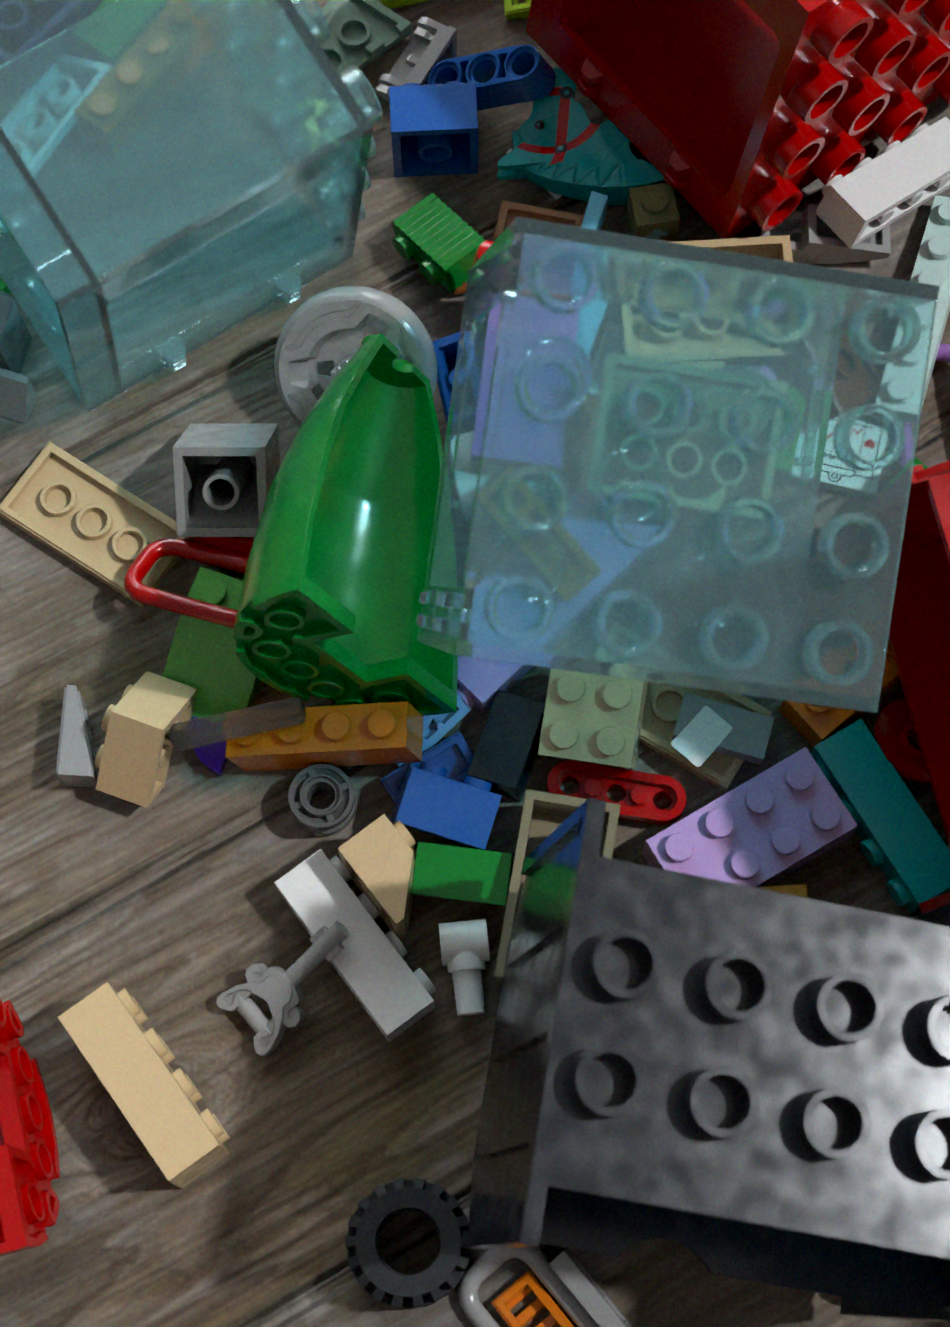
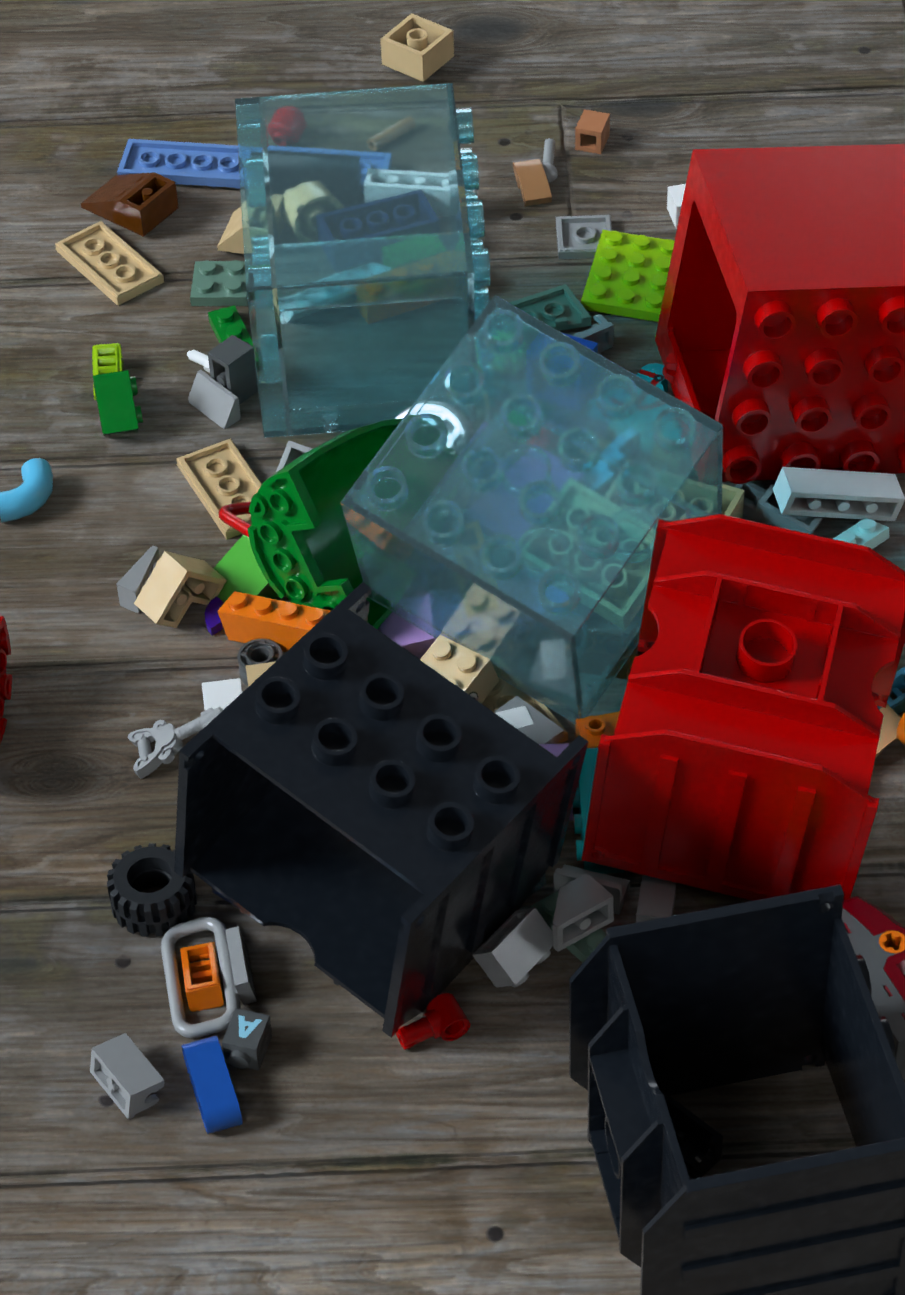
camera: 30 degrees right, 25 degrees down
tan brick [58,982,230,1189] -> none
clear smoke axle [169,696,306,751] -> none
blue beam [428,44,557,111] -> none

